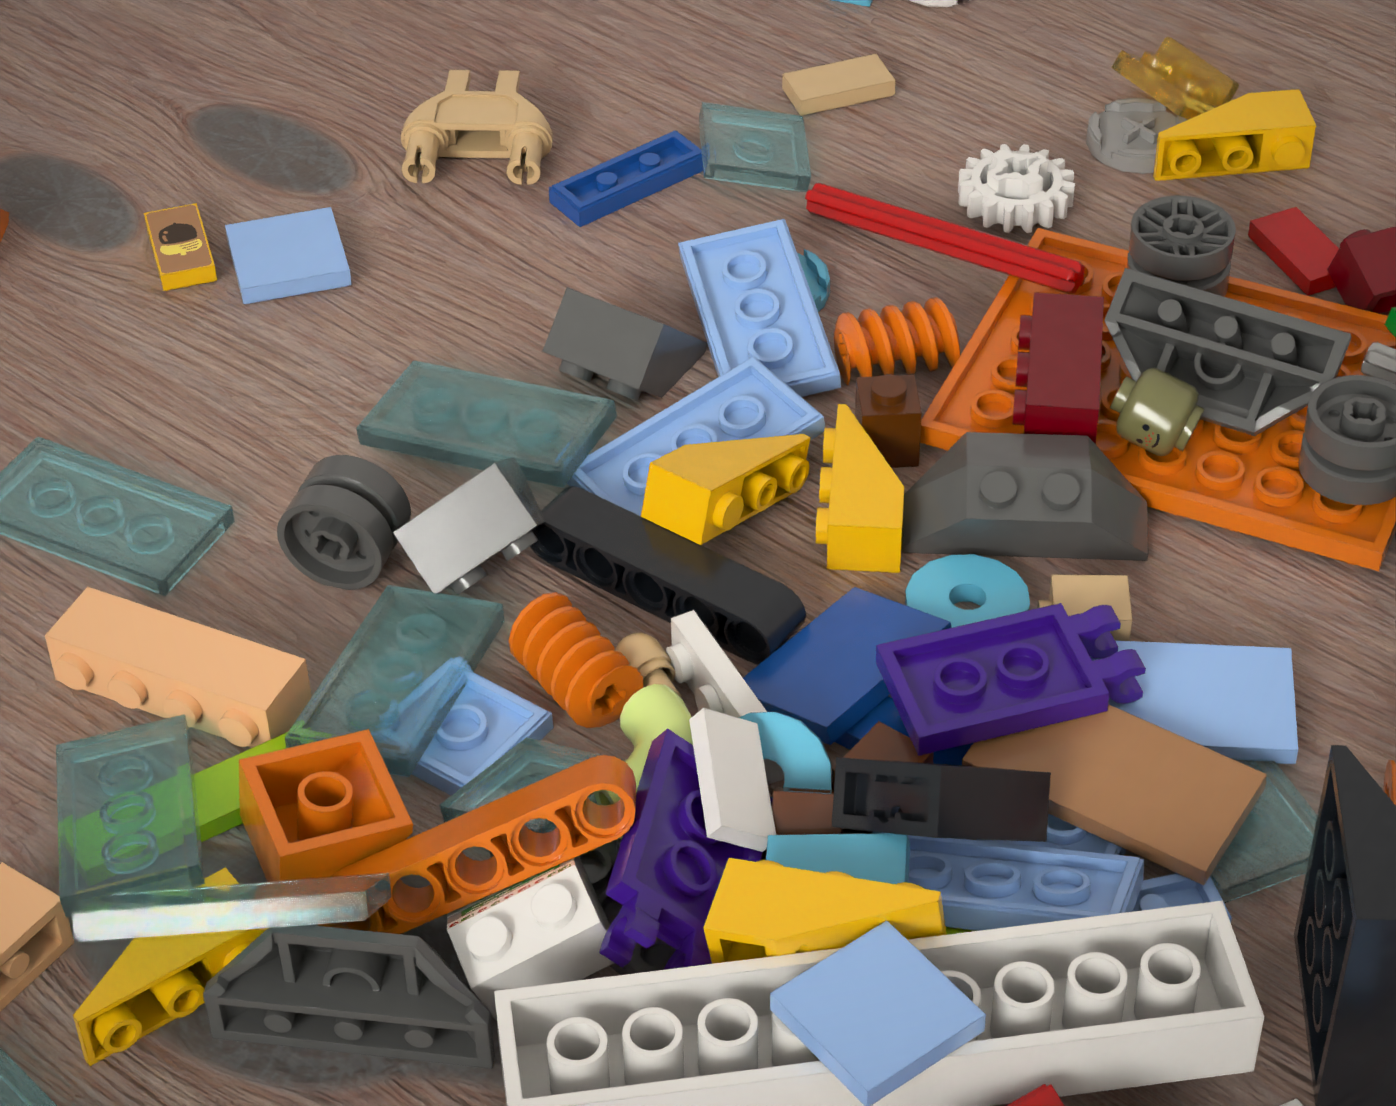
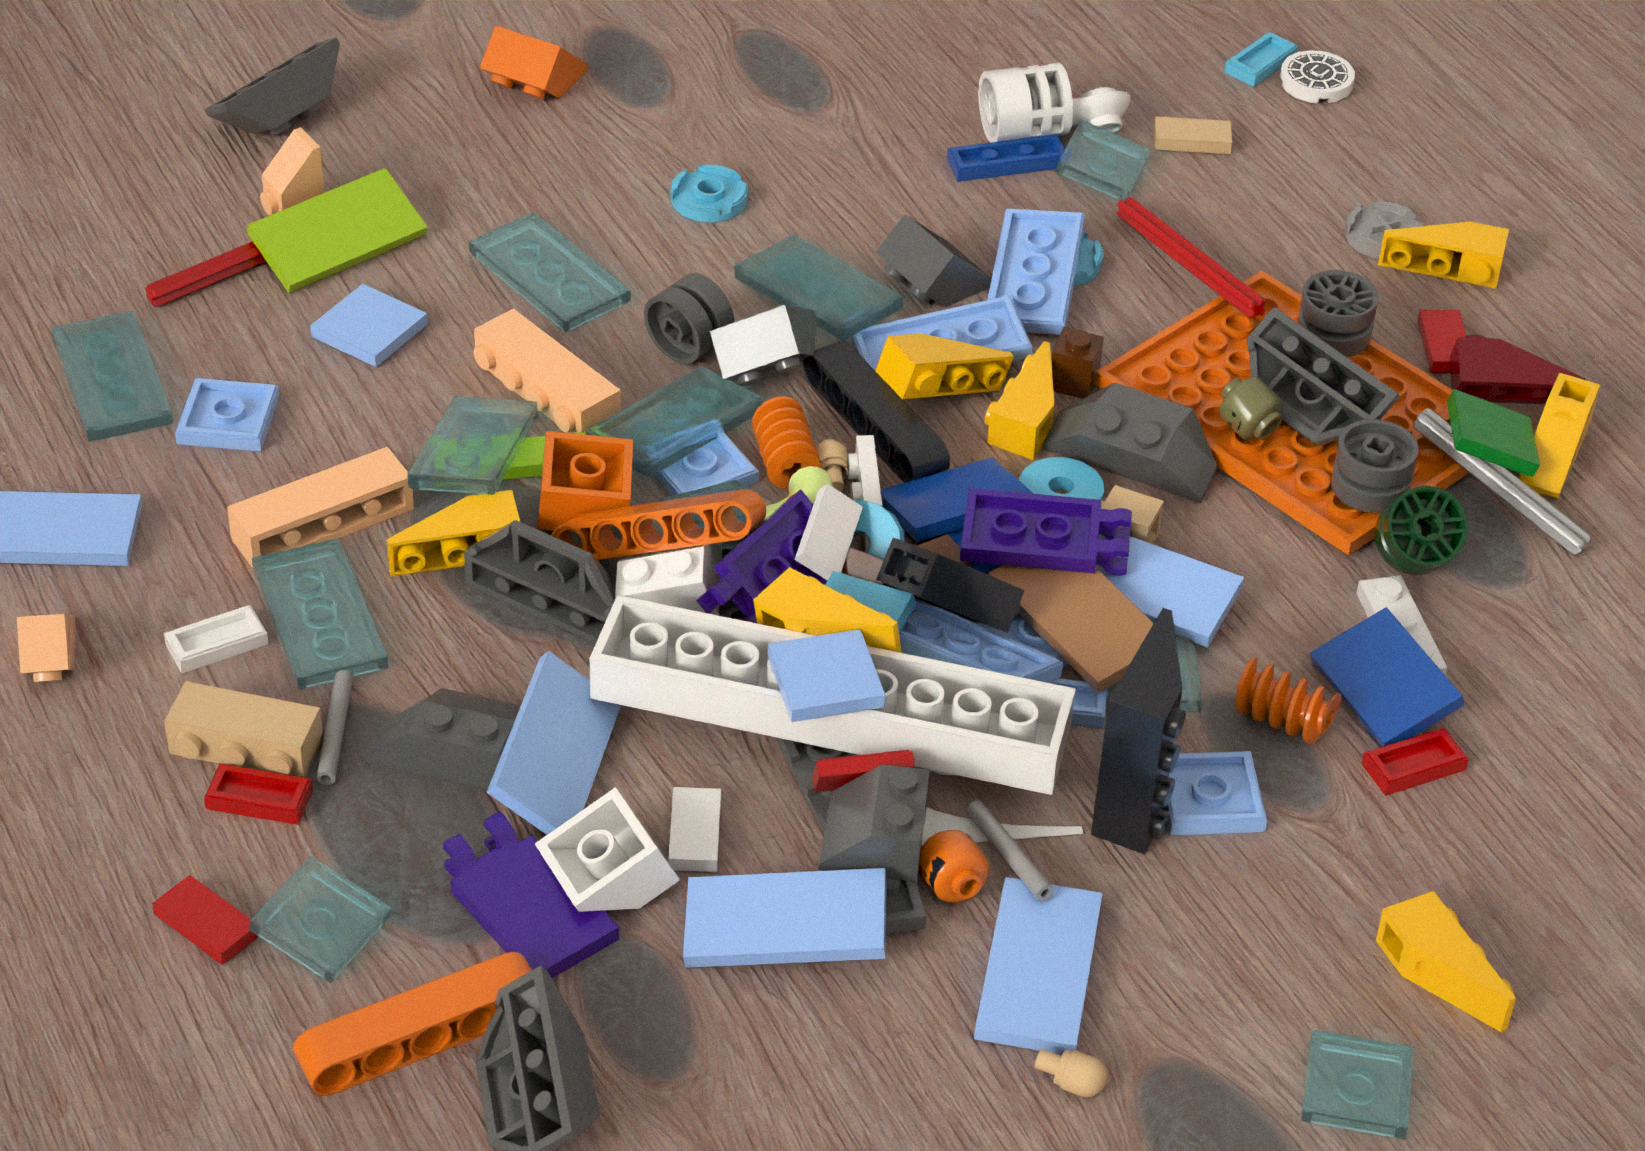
camera: 20 degrees right, 0 degrees up
clear light blue tile [72,873,391,942] -> none
tile [144,203,217,291] -> none
light blue tile [225,207,352,304] -> none
tan connector [401,70,553,185] -> none
orange piece [834,297,960,385] -> none
white gear [958,144,1075,233] -> none
dark red brick [1012,292,1104,444] -> none
clear yellow bracket [1111,37,1239,119] -> none
none -> medium azure tile [670,164,748,223]
none -> white cylinder [978,62,1131,143]

